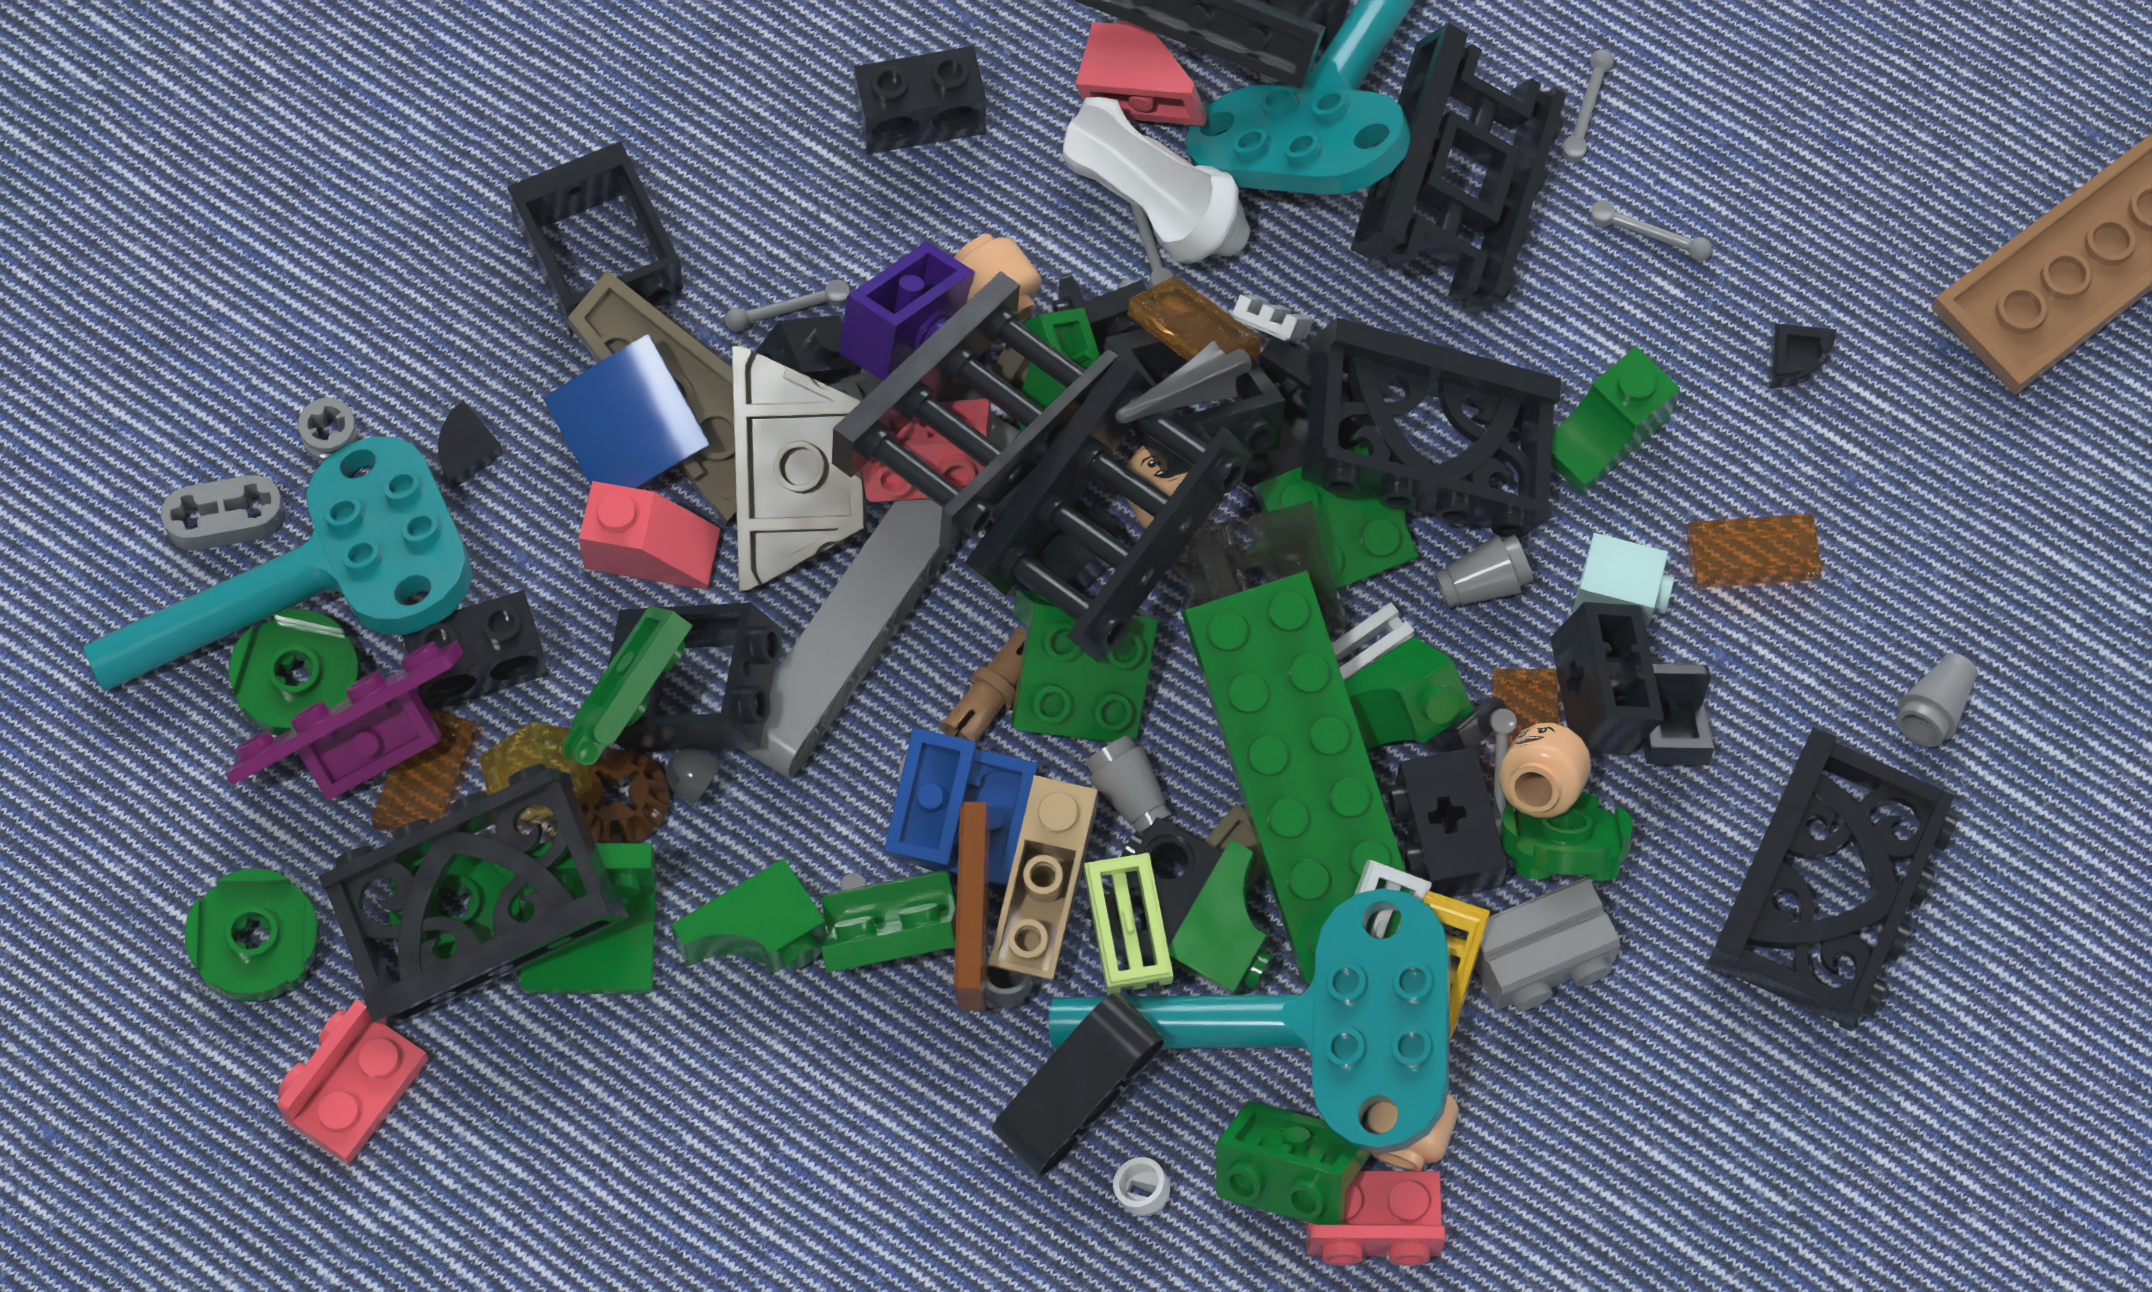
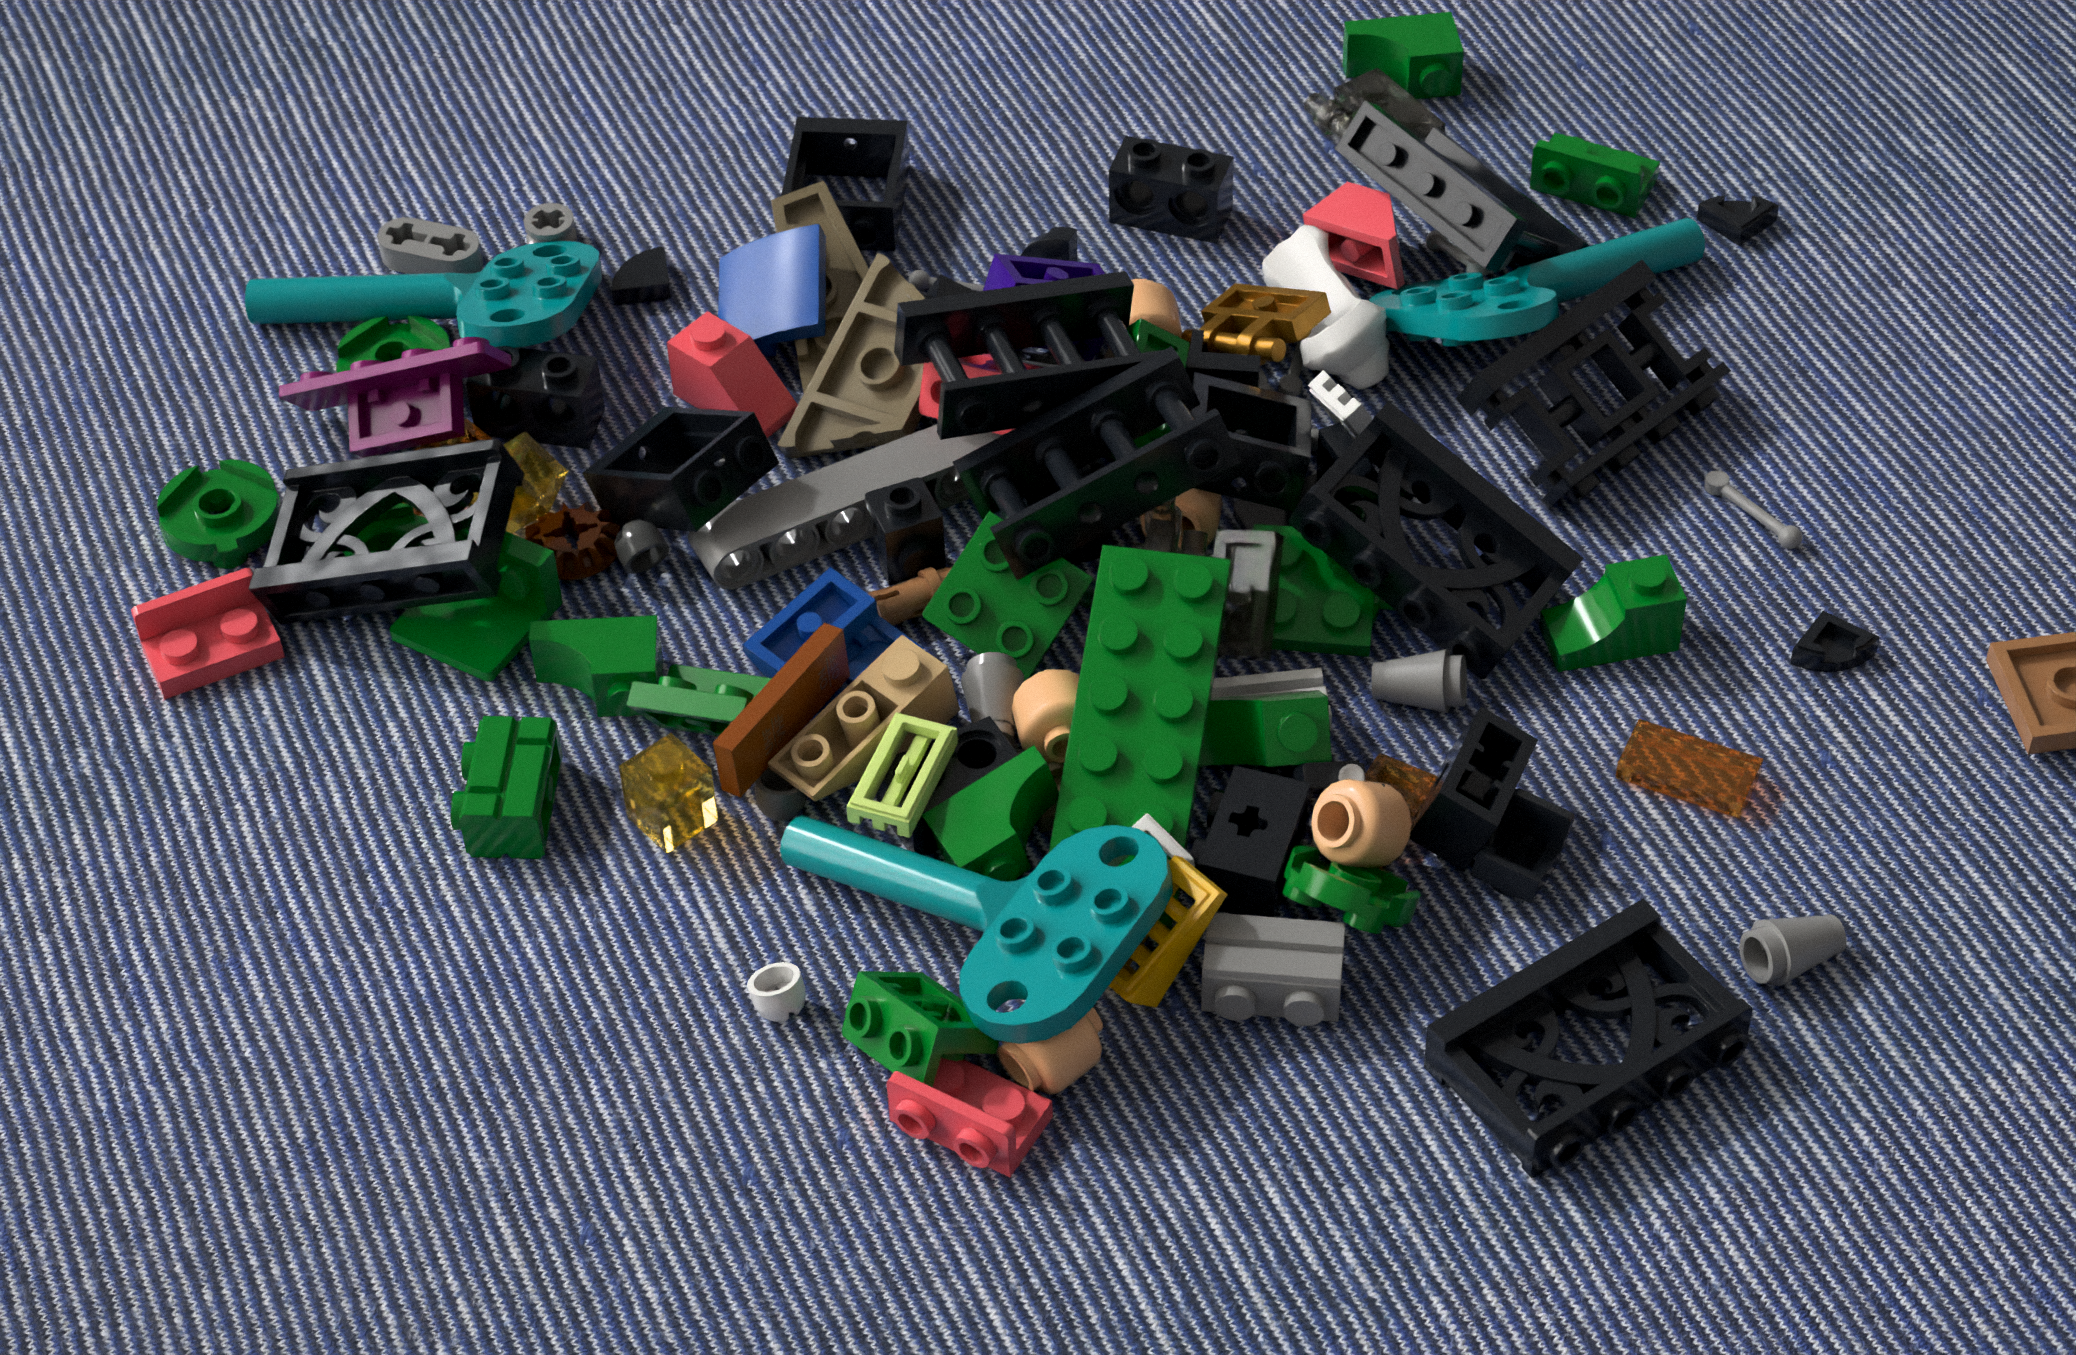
camera: 35 degrees right, 20 degrees down
green hinge [561,606,693,765] -> none
black beam [992,991,1166,1177] -> none
dark grey piece [1115,340,1252,423] -> none
clear orange tile [1128,275,1261,361] -> none
light grey hinge [1562,49,1614,163] -> none
light aqua brick [1572,533,1674,630] -> none
none -> green brick [451,716,563,859]
none -> clear yellow brick [619,733,718,854]
none -> black bracket [865,477,946,585]
none -> light nougat head [1012,669,1080,763]
none -> black tile [1021,227,1078,262]
none -> pearl gold plate [1181,283,1331,366]

